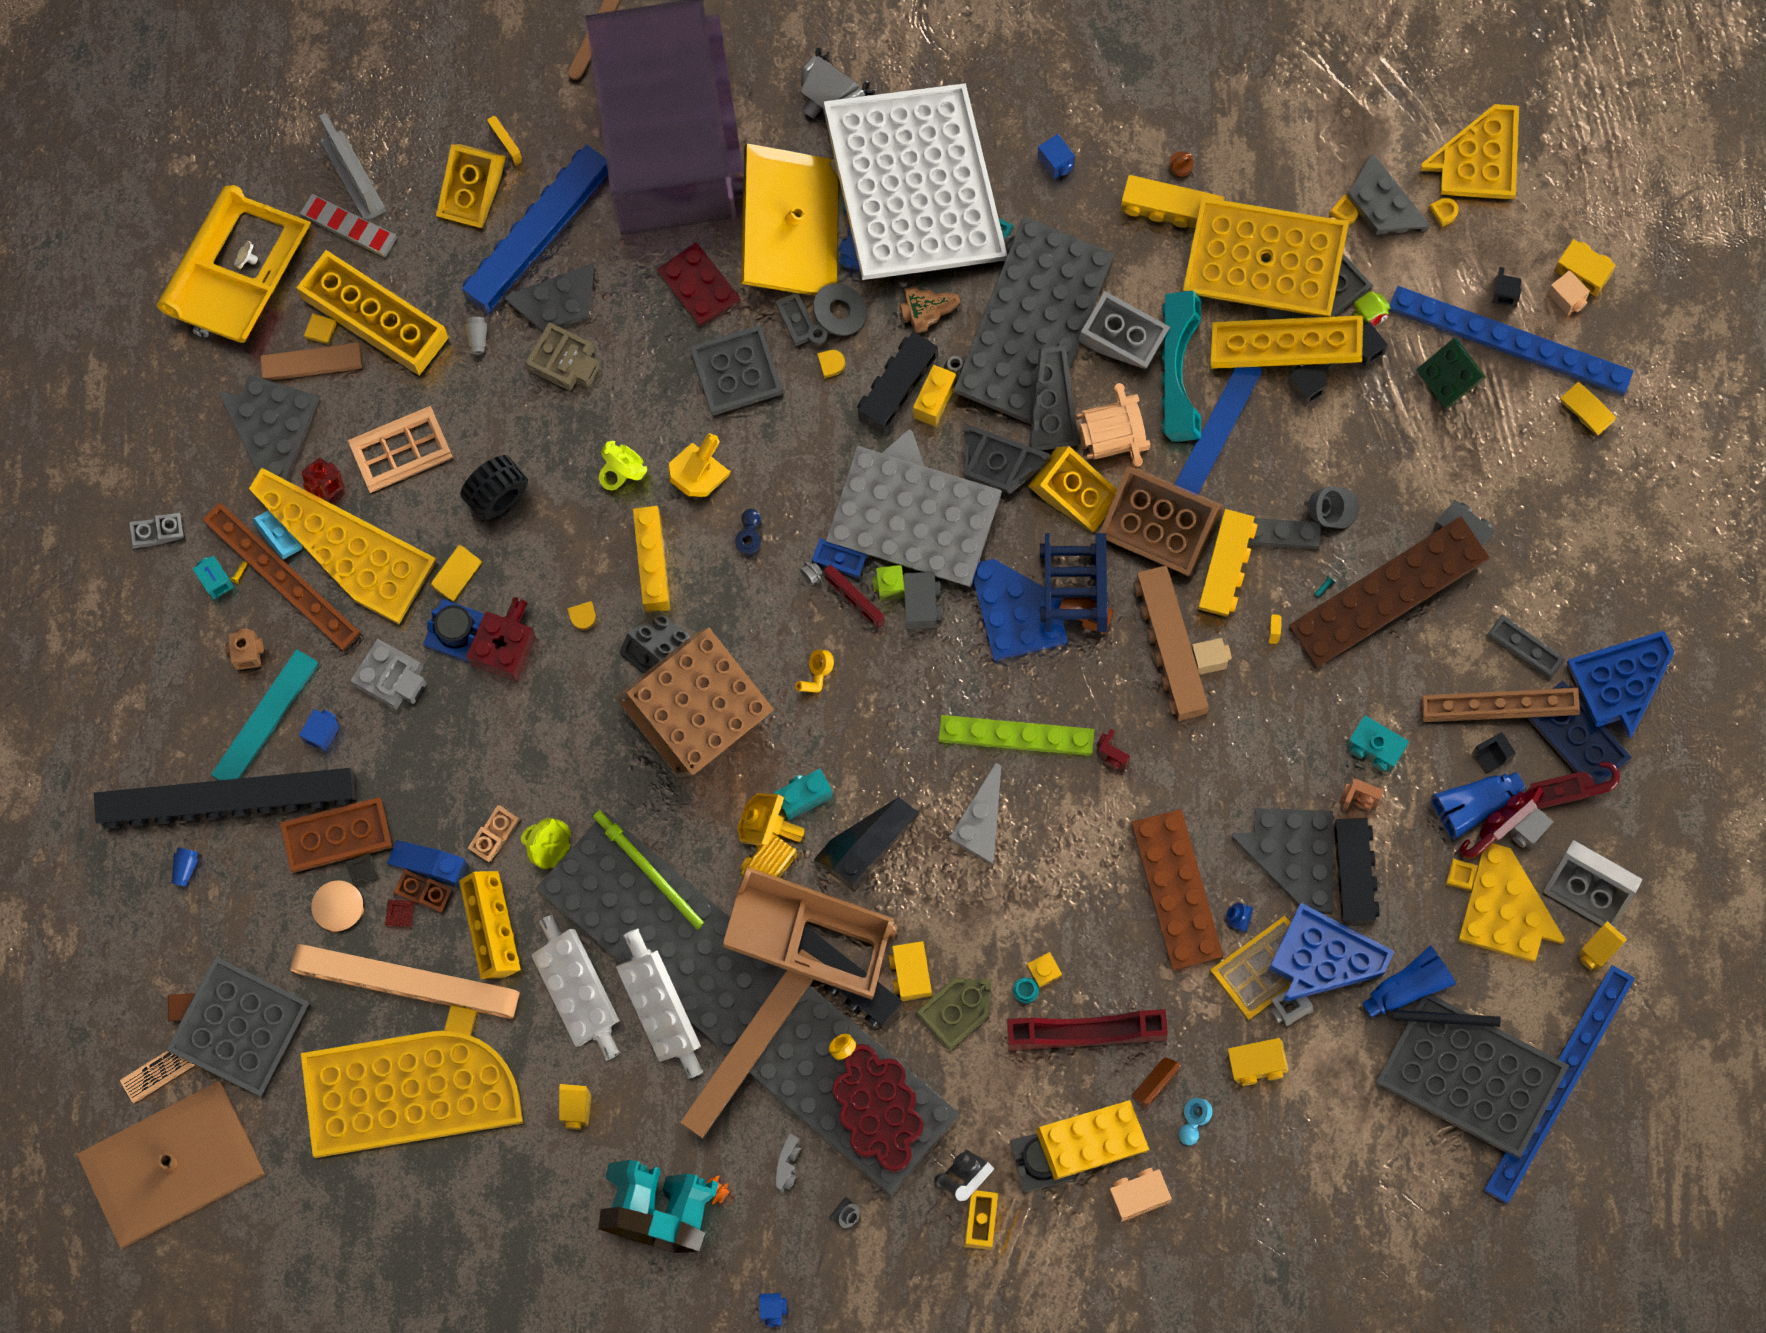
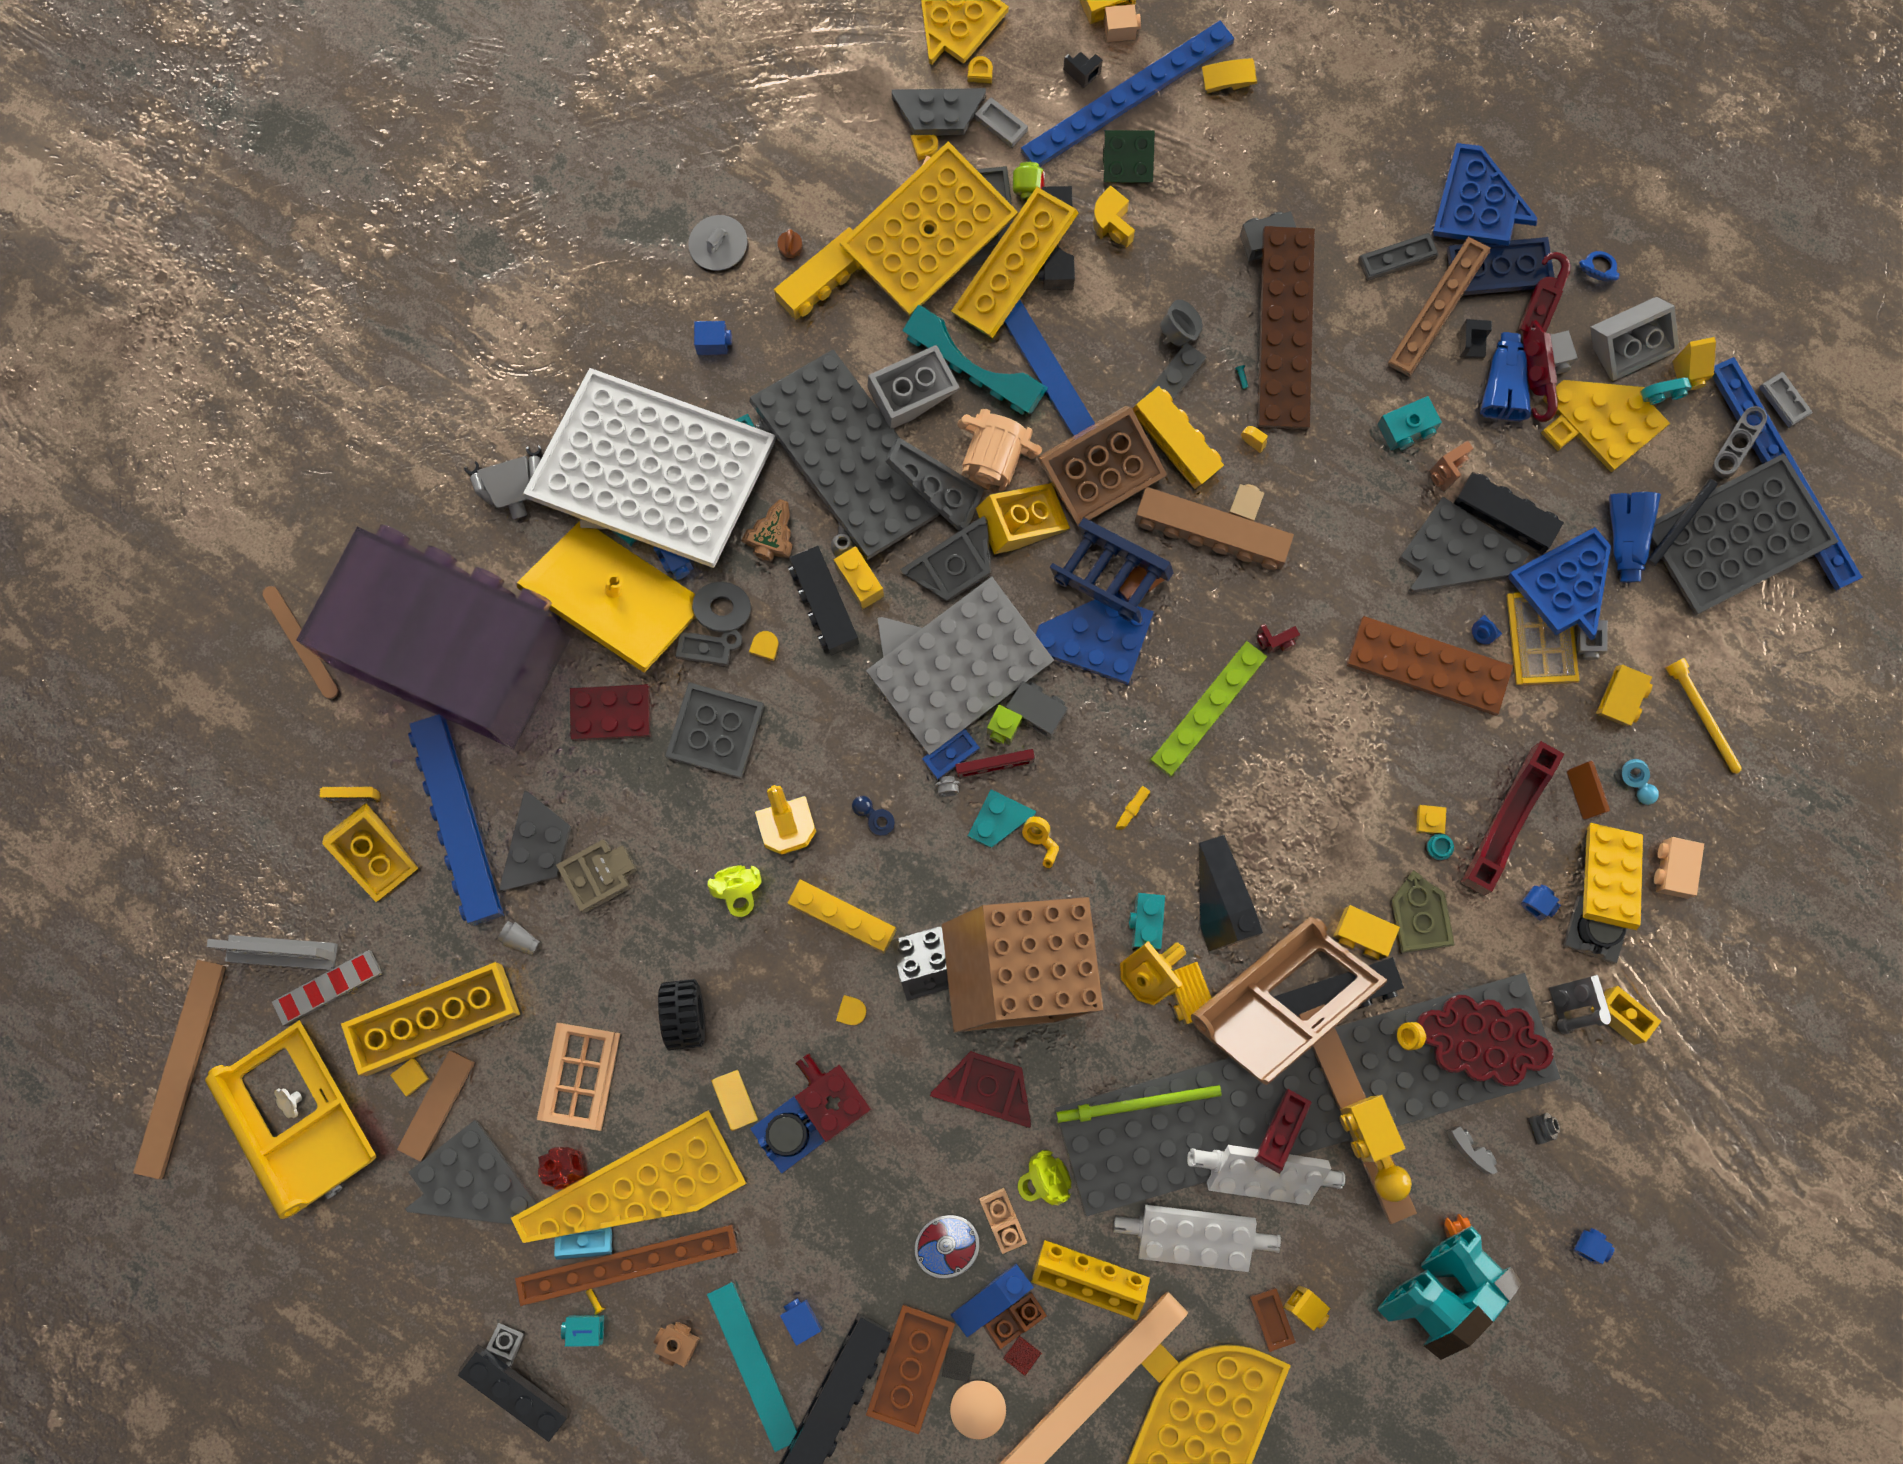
camera: 60 degrees left, 5 degrees up
light grey piece [351,639,427,711] -> none
light grey wing [949,763,1001,865] -> none
none -> medium nougat tile [133,960,226,1179]
none -> black brick [458,1344,567,1442]
none -> light grey shield [688,215,748,271]
none -> shield [915,1215,980,1279]
none -> dark red wing [930,1051,1031,1128]
none -> teal wing [967,789,1036,849]
none -> light grey tile [975,97,1028,148]
none -> yellow brick [1093,185,1135,248]
none -> yellow piece [1115,786,1151,830]
none -> dark orange tile [1249,1287,1296,1352]
none -> dark red tile [1254,1088,1312,1174]
none -> yellow brick [1339,1095,1412,1202]
none -> blue plate [1521,885,1561,921]
none -> blue piece [1579,251,1620,282]
none -> teal plate [1640,377,1692,405]
none -> yellow piece [1665,658,1741,774]
none -> light grey beam [1713,406,1767,479]
none -> light grey plate [1759,372,1813,428]

